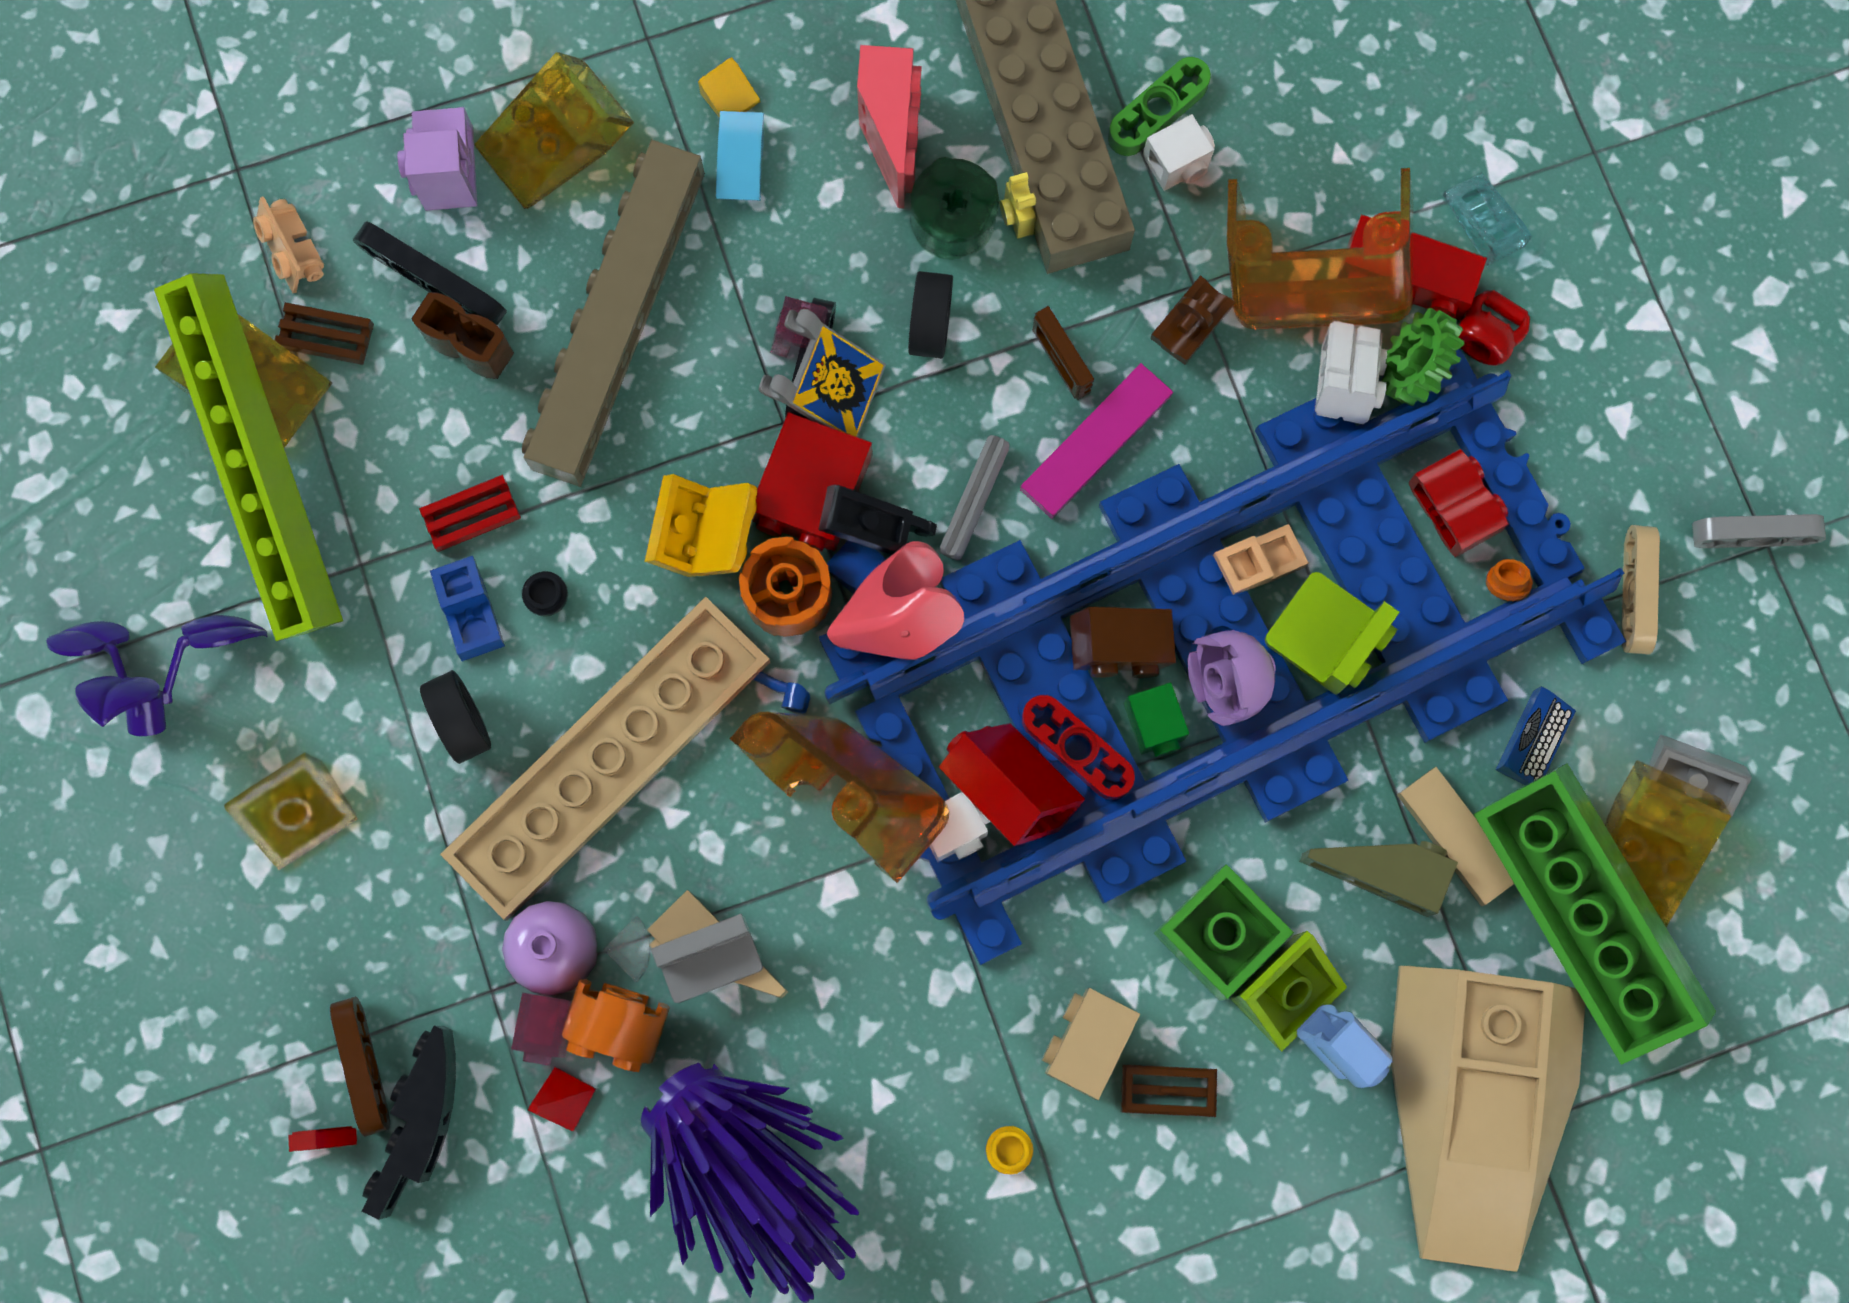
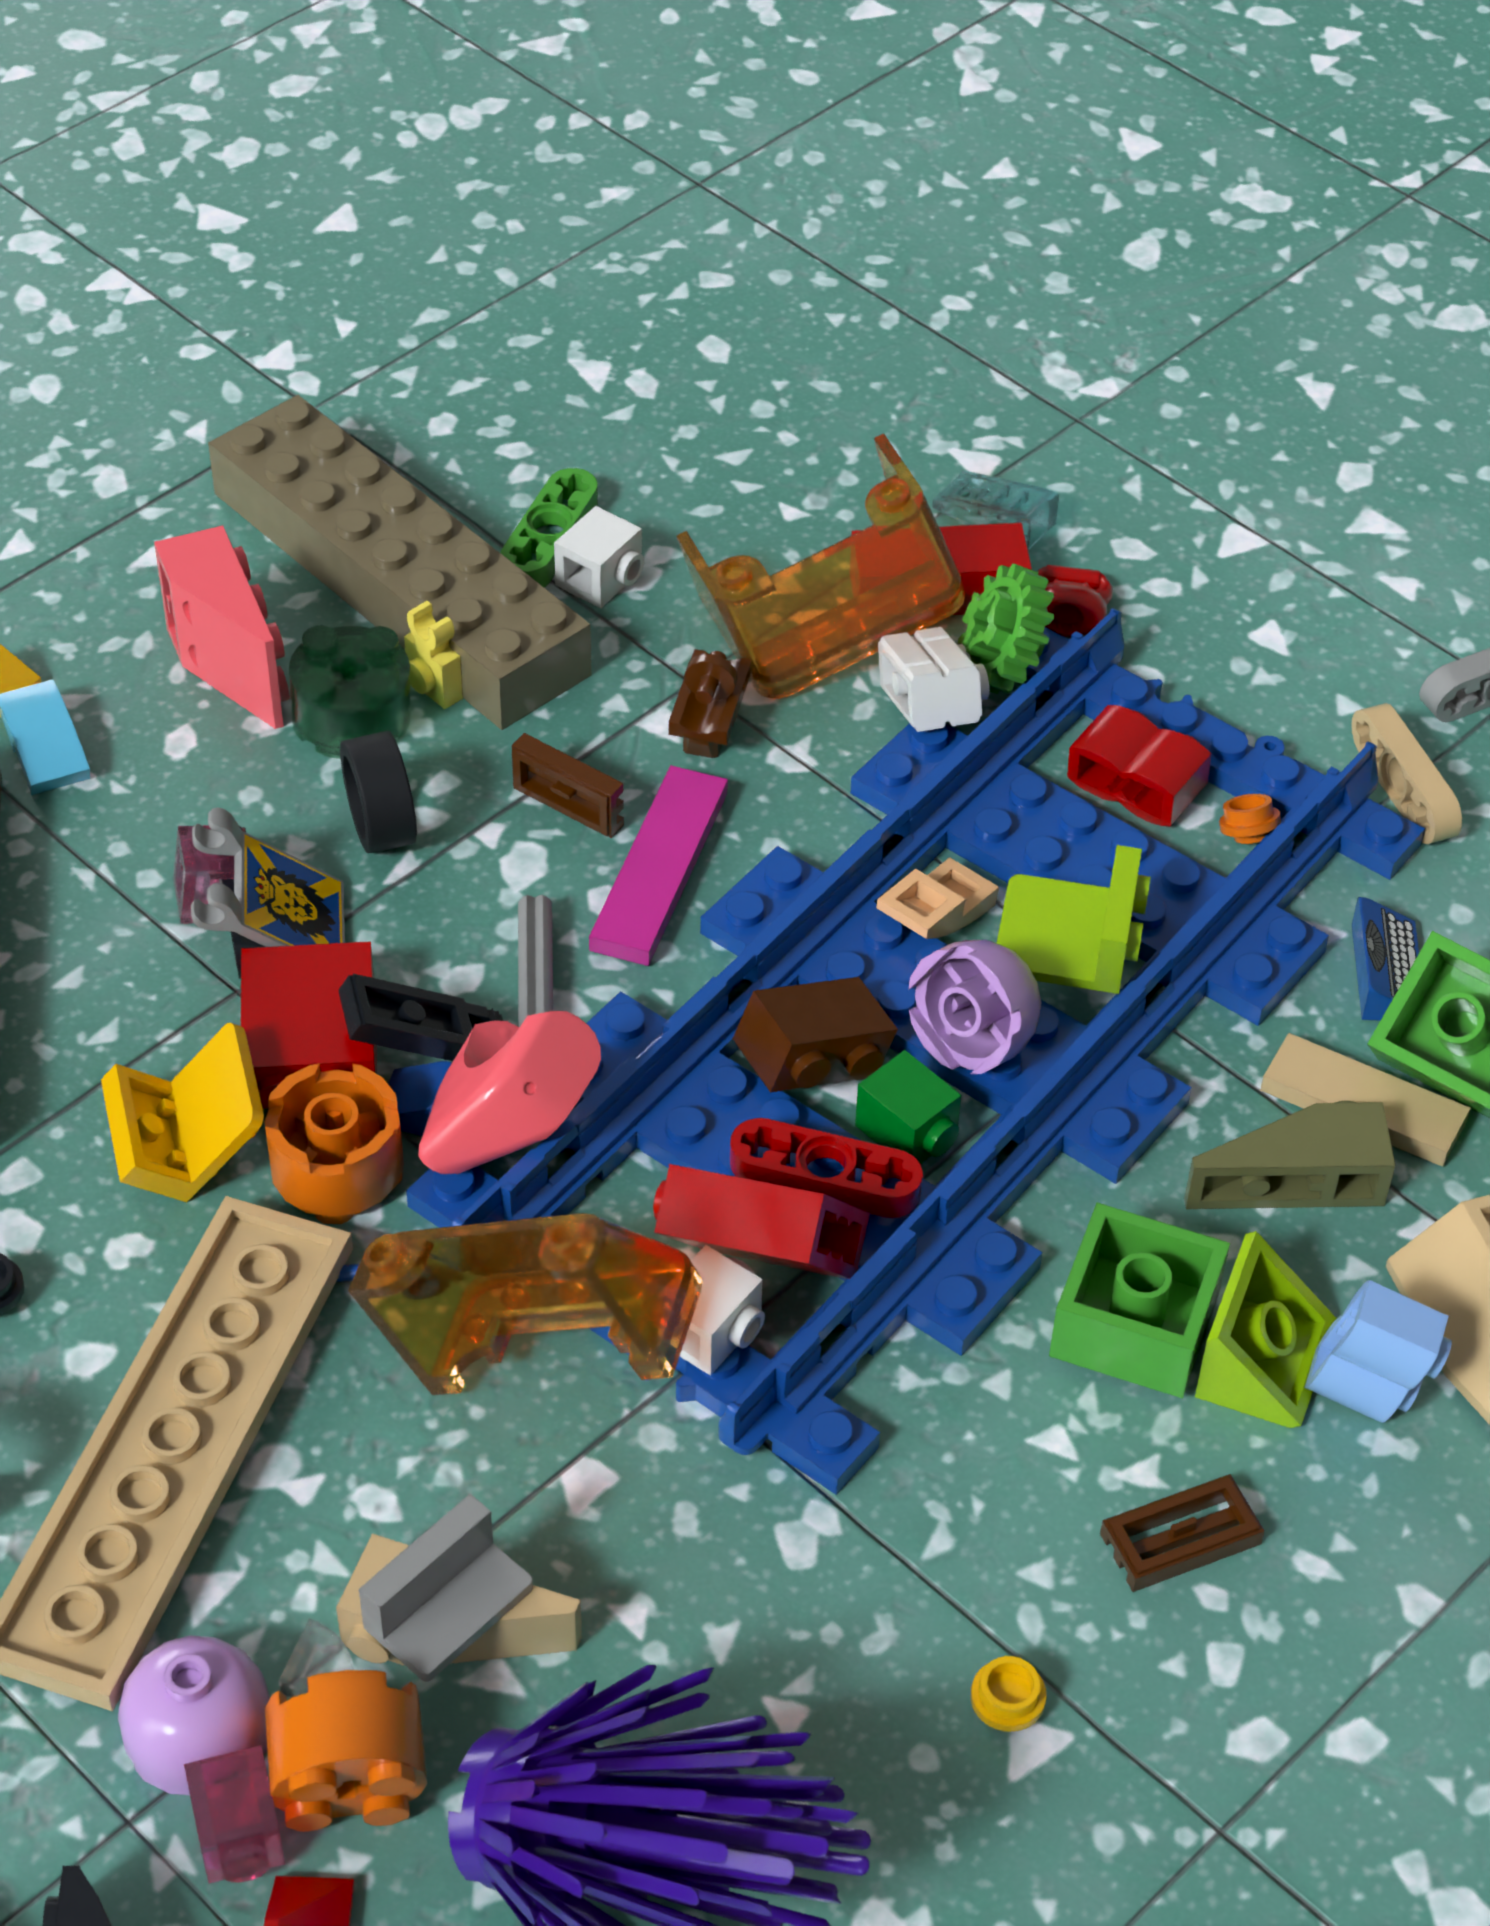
camera: 25 degrees left, 30 degrees down
tan brick [1042,988,1140,1100] -> none

